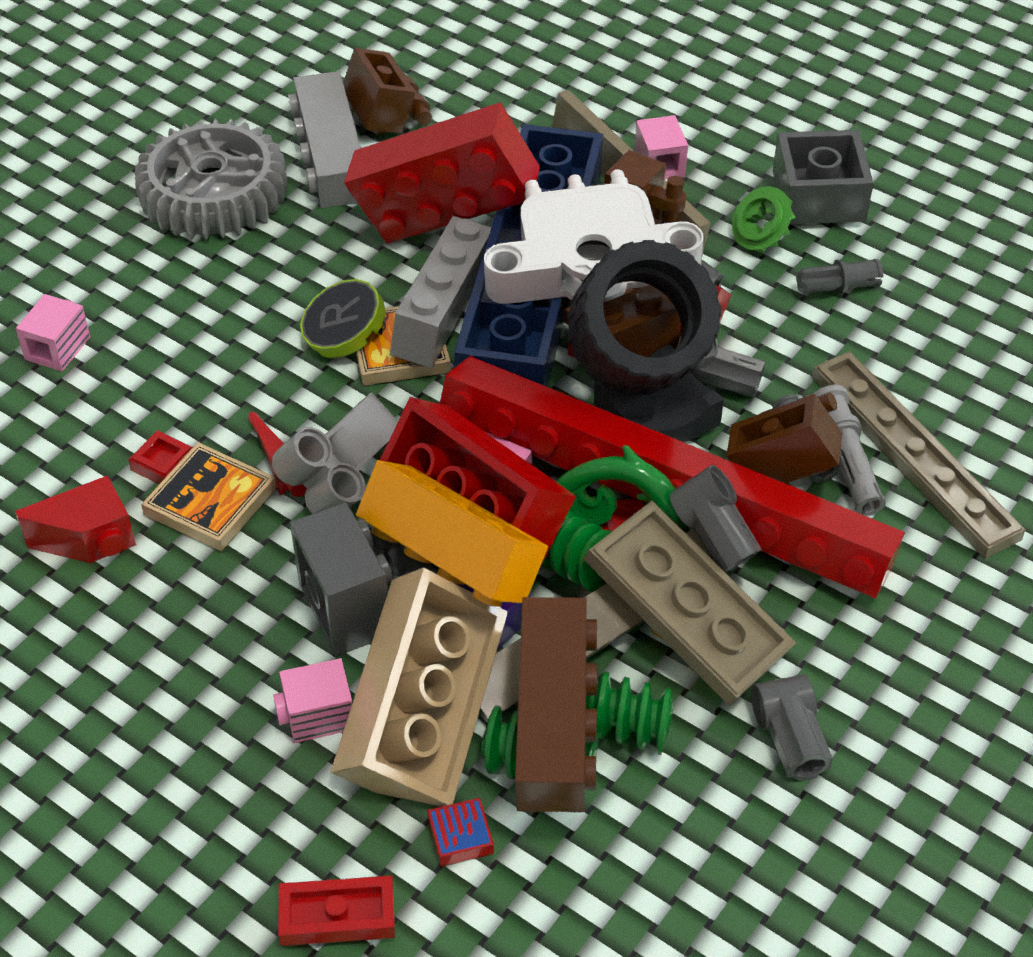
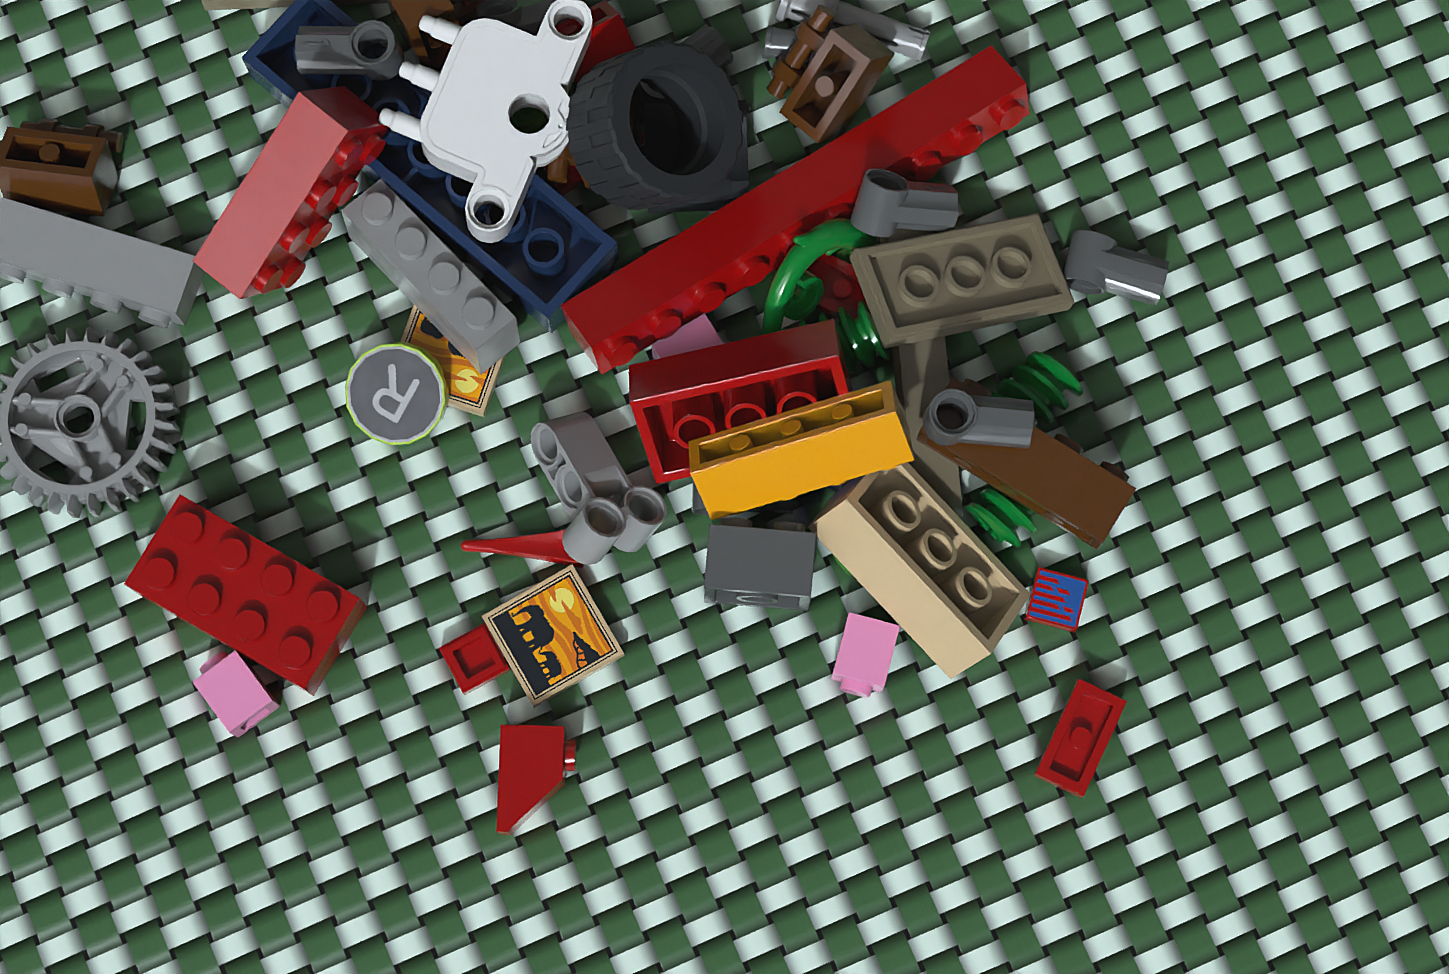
camera: 60 degrees left, 30 degrees up
none -> red brick [124,494,367,696]
none -> dark grey piece [295,20,404,81]
none -> dark grey piece [923,389,1034,448]

